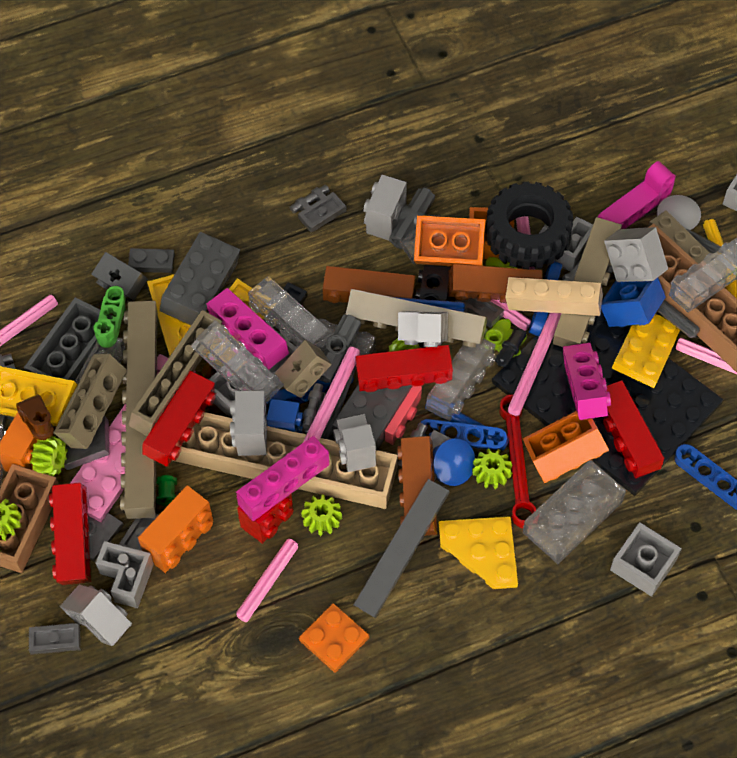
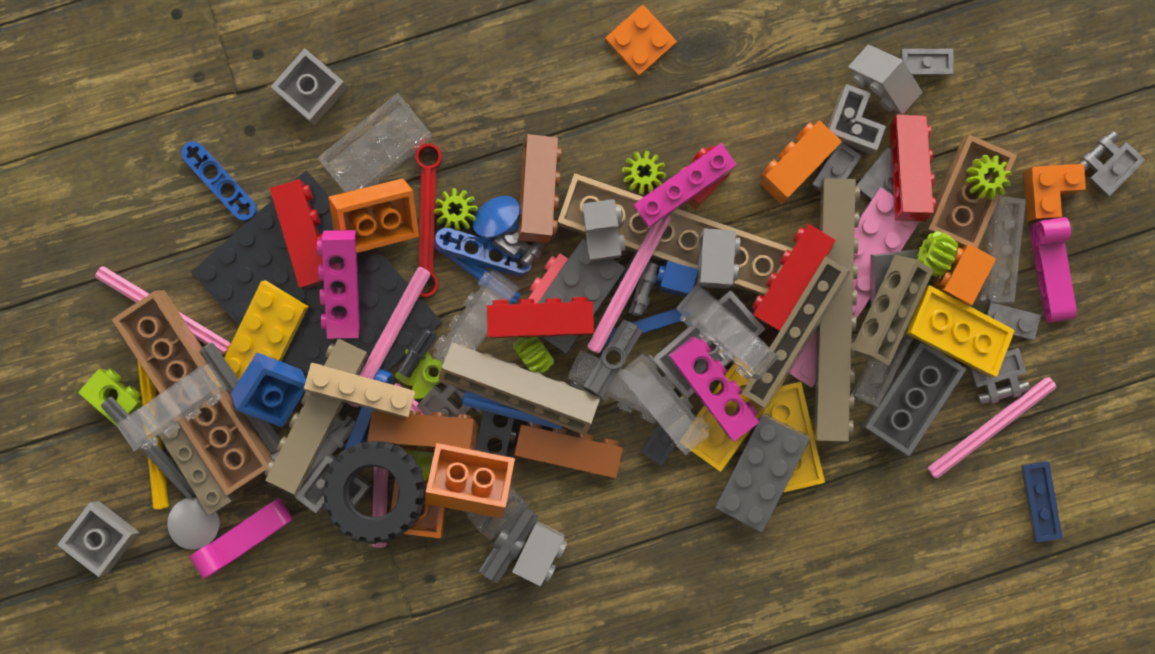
camera: 175 degrees left, 25 degrees up
reddish brown piece [16,394,54,440] -> none
dark grey brick [91,252,148,301] -> none
bright green beam [94,286,127,348] -> none
dark grey plate [128,248,175,273] -> none
green bush [156,475,177,506] -> none
bright pink axle [236,539,298,622] -> none
dark tan brick [275,340,332,398] -> none
flat silver plate [290,185,346,233] -> none
dark grey tile [354,479,450,618] -> none
brick [398,311,448,347] -> none
yellow plate [438,517,518,589] -> none
light grey brick [604,227,668,282] -> none

